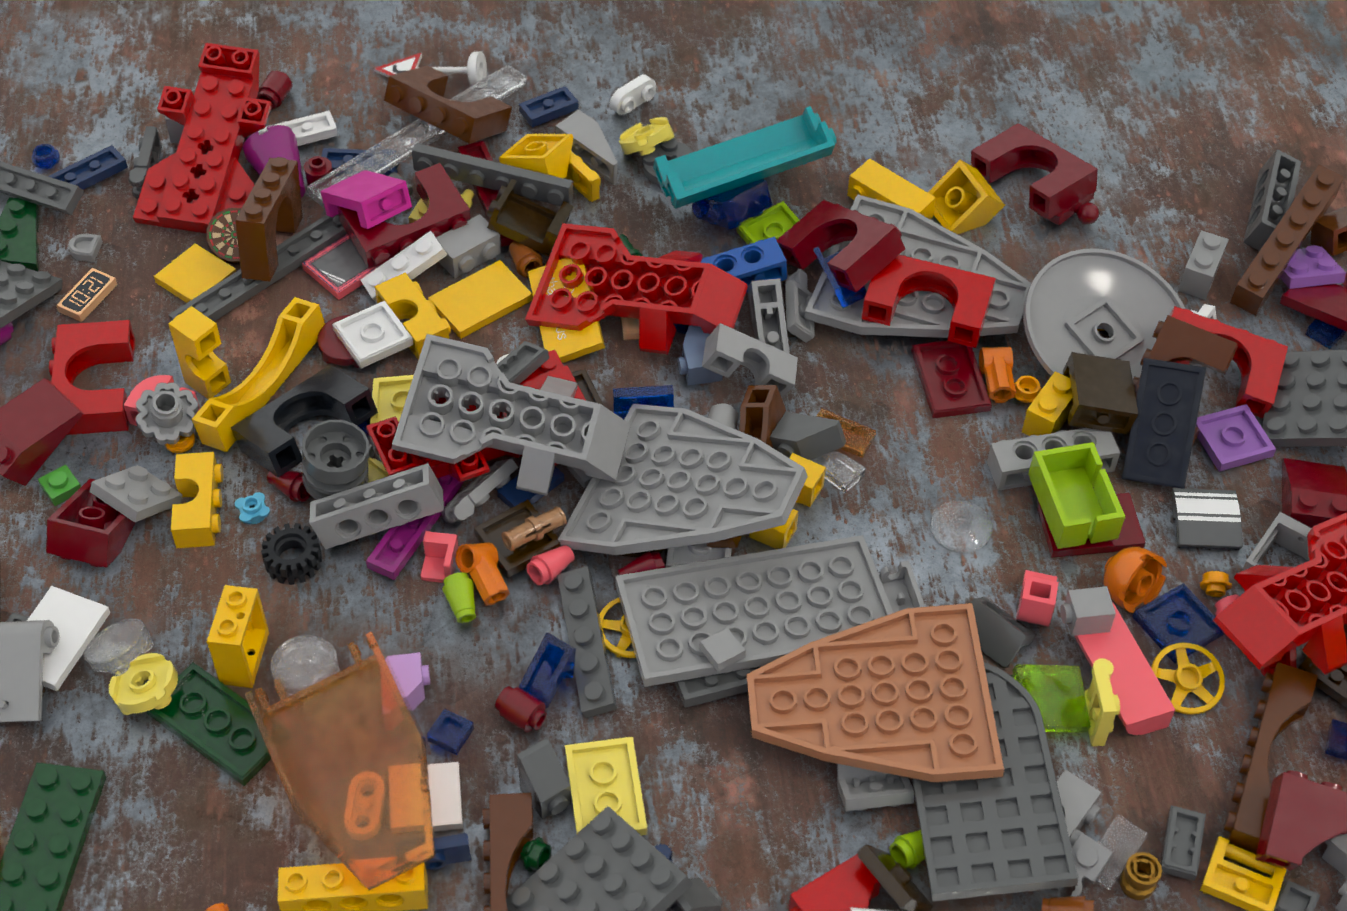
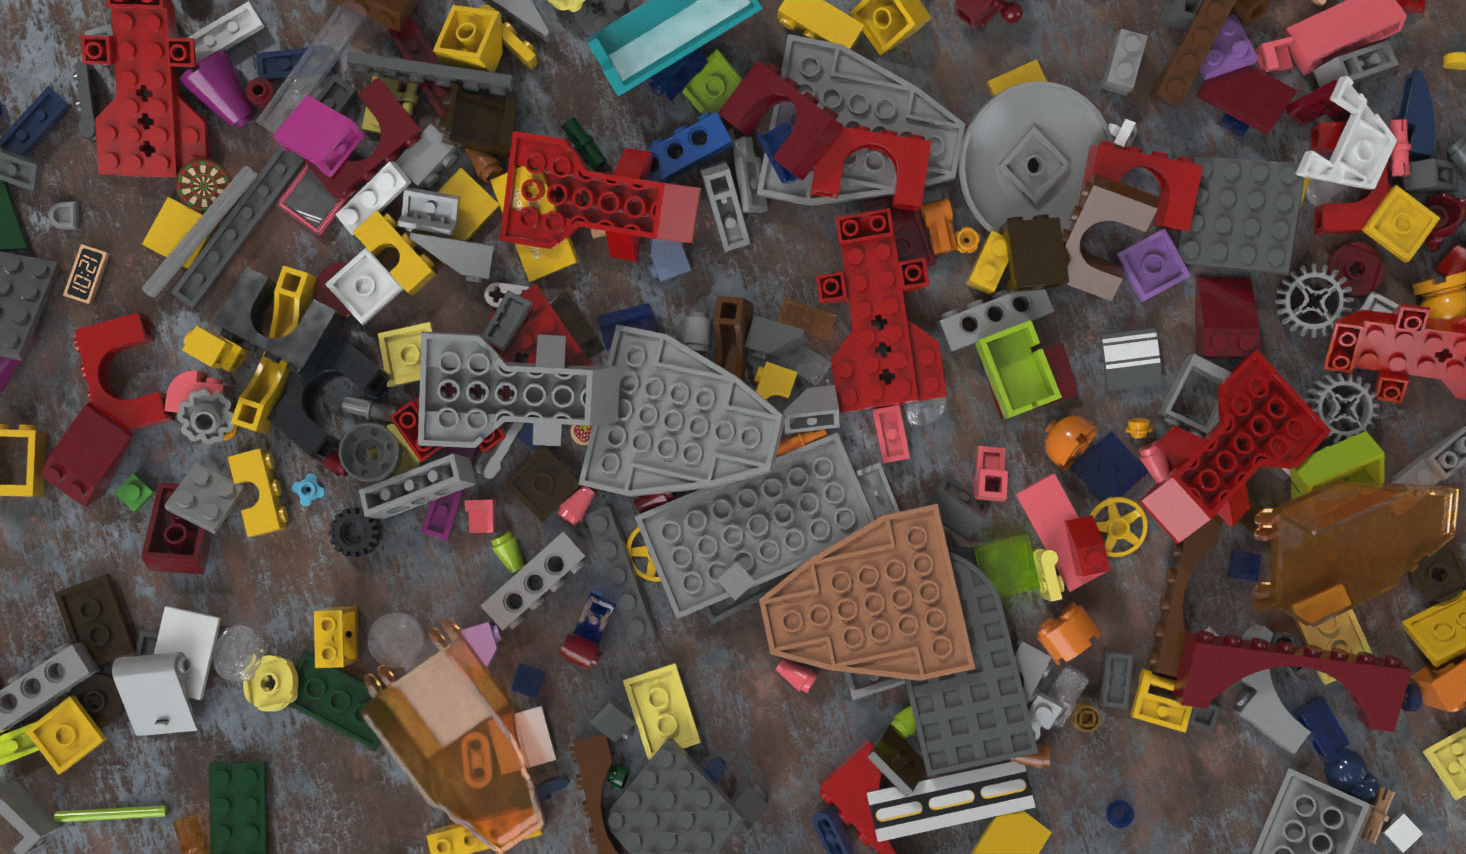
camera: 10 degrees left, 35 degrees up
reddish brown arch [235,157,303,281] -> none
orange piece [455,543,510,606] -> none
medium nougat pin [502,506,567,551] -> none
light grey arch [702,323,798,398] -> none
light grey brick [1060,586,1116,636] -> none
black tile [1122,358,1206,489] -> none
none -> light grey axle [142,165,258,298]
none -> black arch [213,266,346,376]
none -> light grey bracket [398,187,461,237]
none -> light grey slope [410,232,494,283]
none -> light grey brick [481,531,587,631]
none -> tile [570,425,592,445]
none -> coral cone [775,658,818,693]
none -> orange axle [777,429,827,457]
none -> light grey slope [783,385,840,434]
none -> red piece [816,208,948,414]
none -> coral plate [872,405,910,464]
none -> orange brick [1036,602,1102,665]
none -> red slope [1065,515,1110,576]

